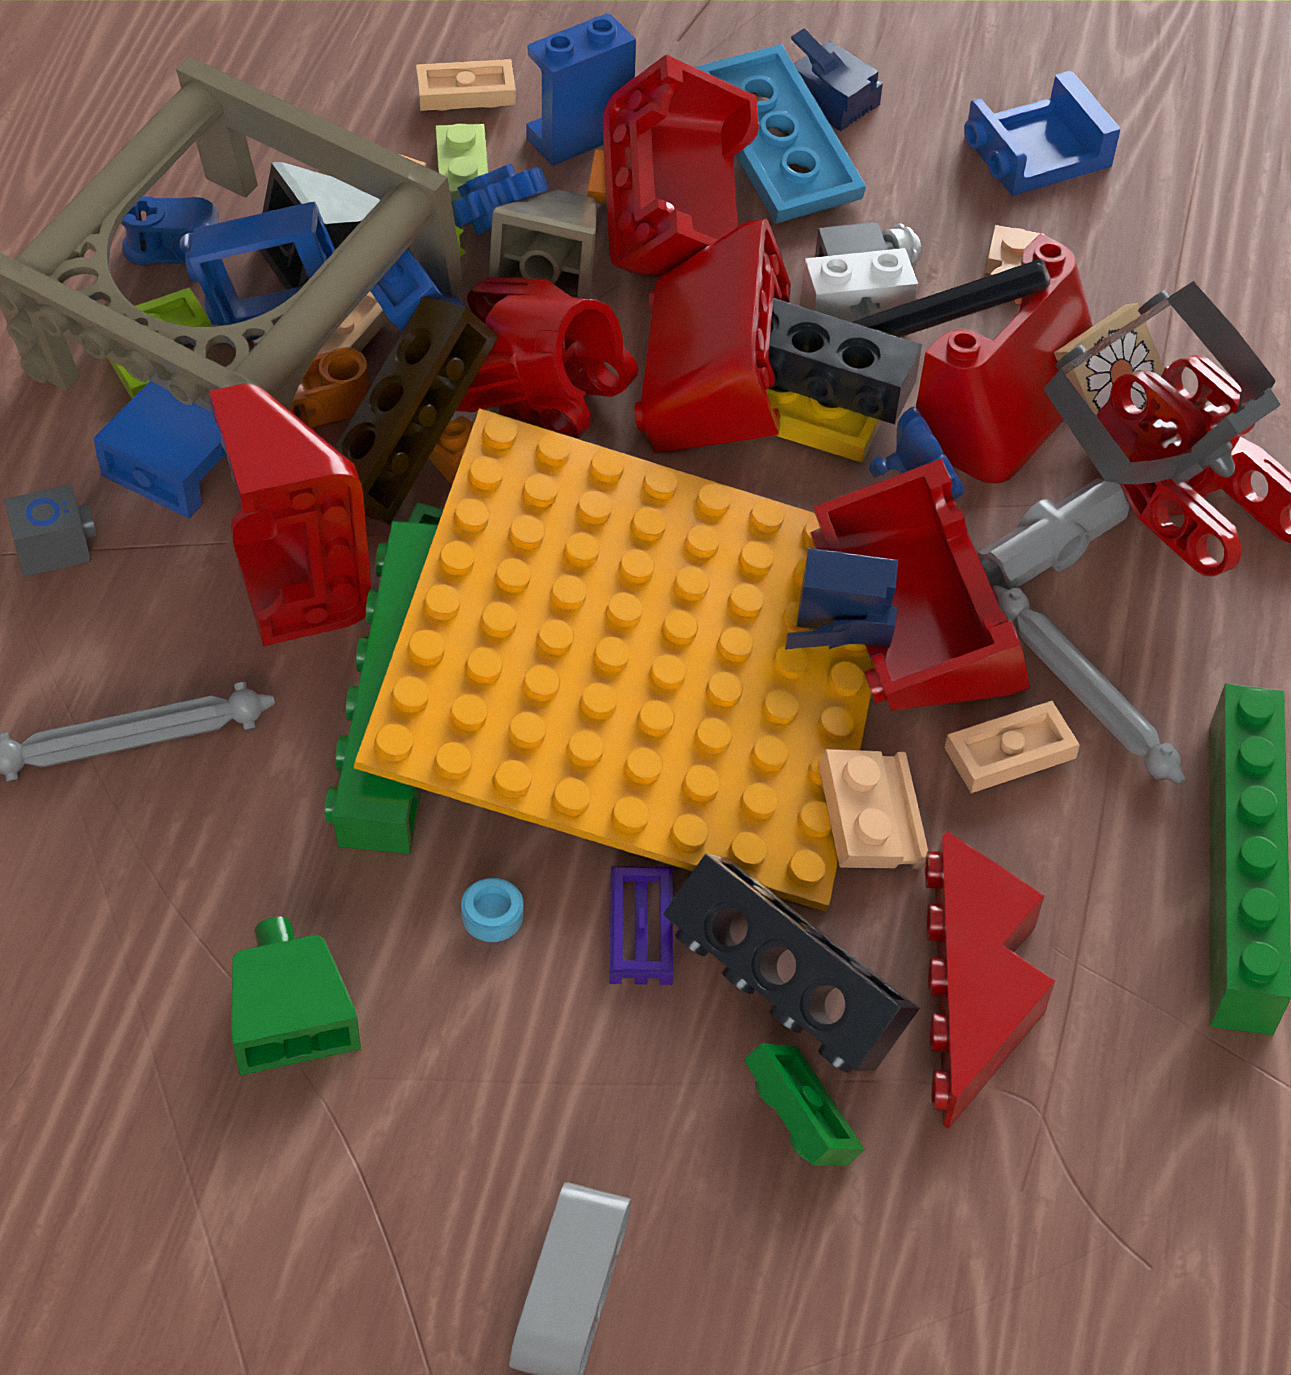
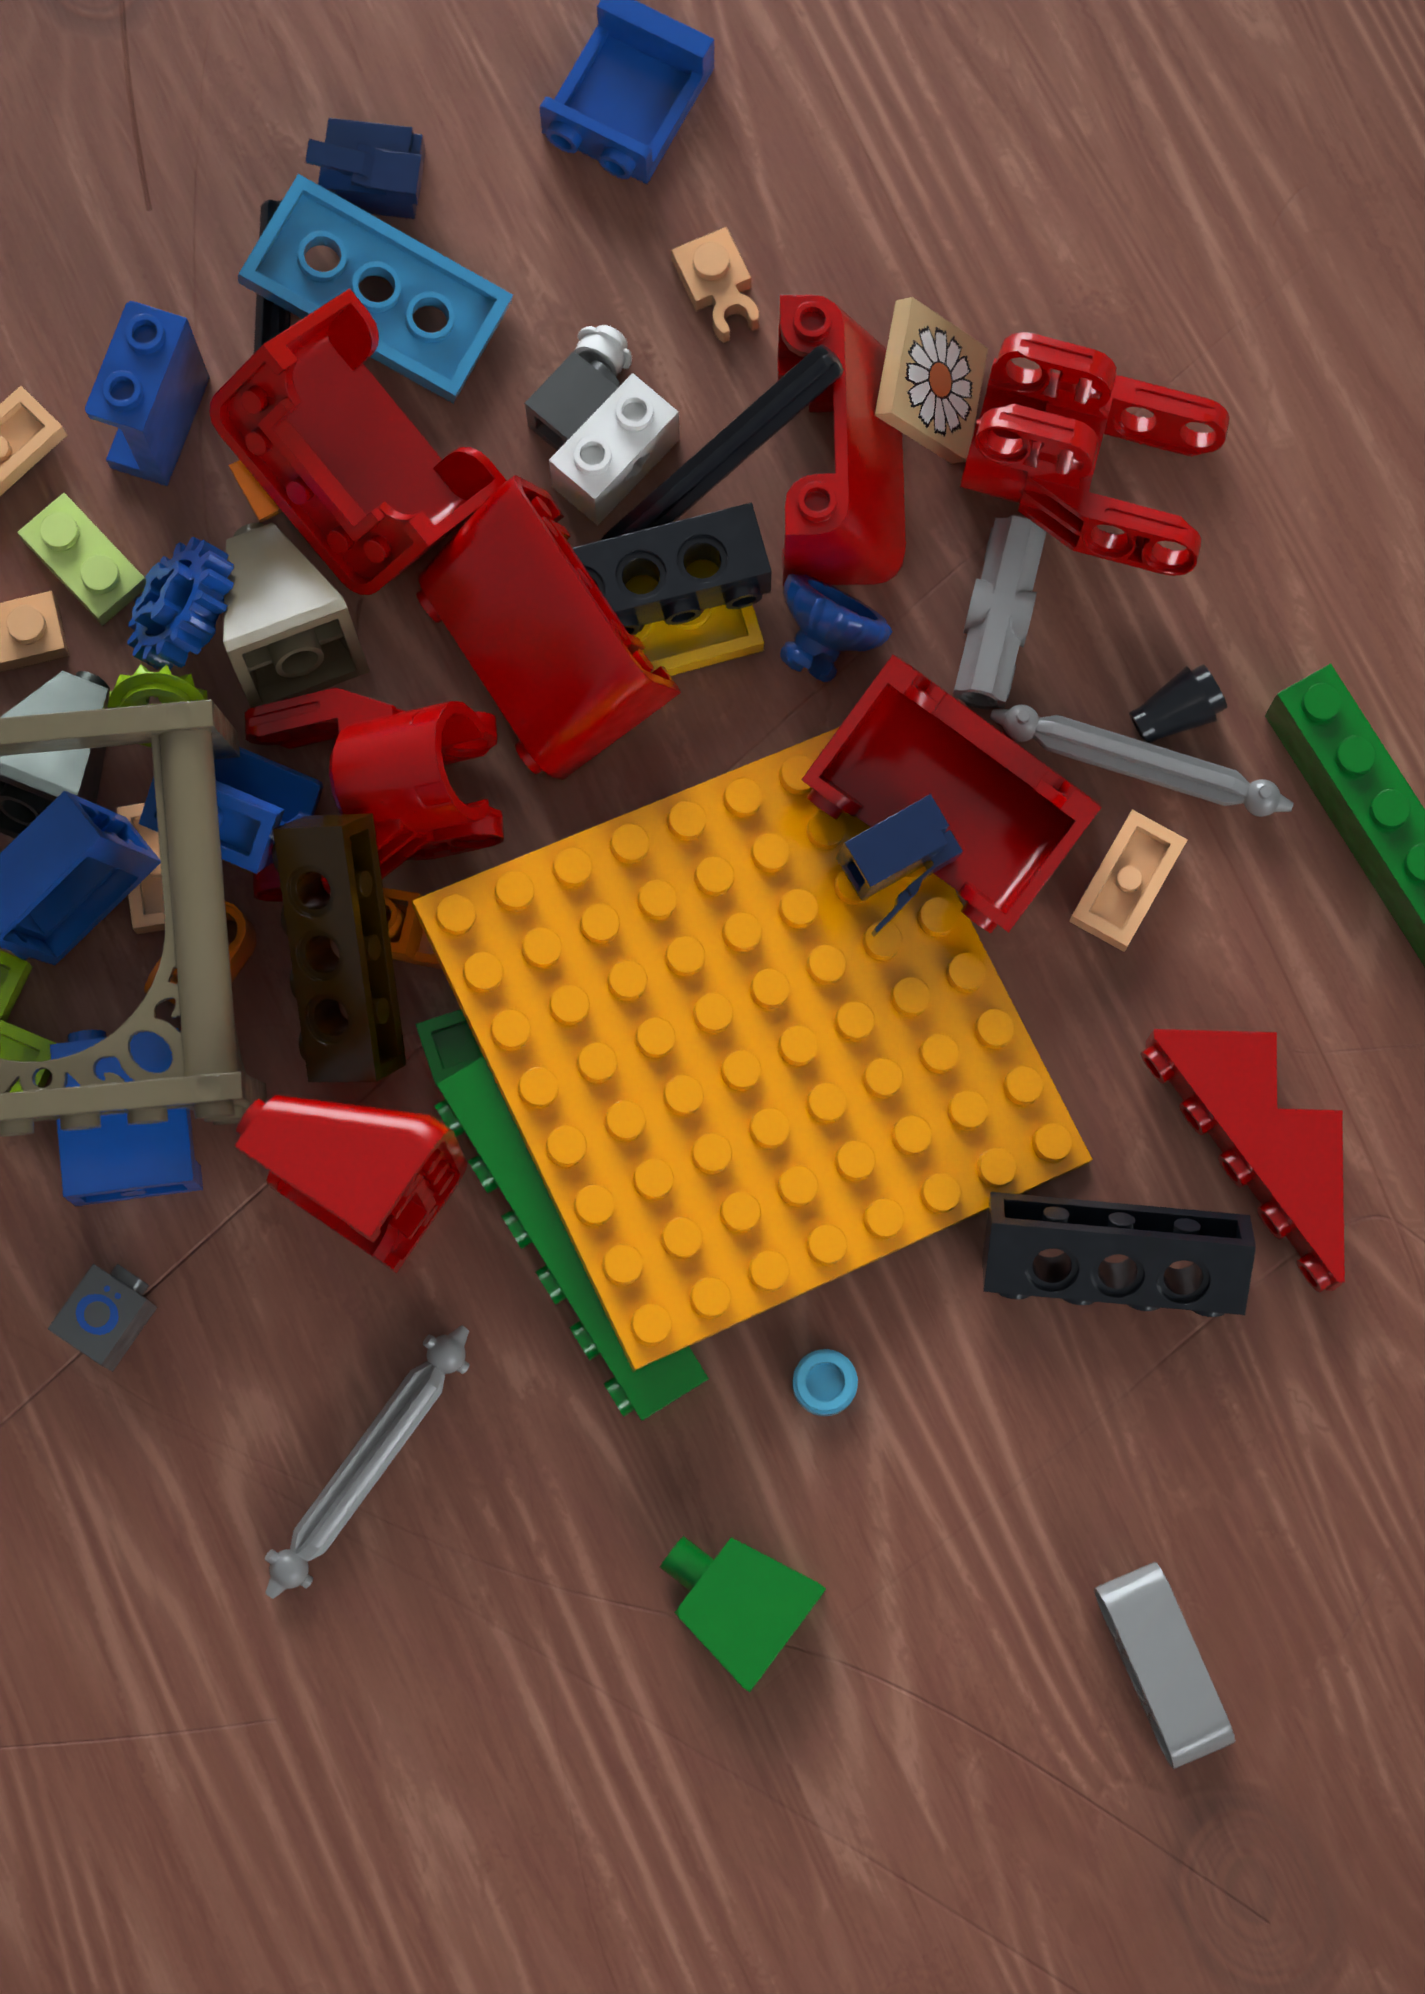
camera: 35 degrees left, 25 degrees up
dark purple tile [609,866,673,985] -> none
green plate [744,1043,865,1166] -> none
light nougat plate [818,749,928,869] -> none
dark grey piece [1043,281,1281,484] -> none
none -> black cone [1129,664,1228,744]

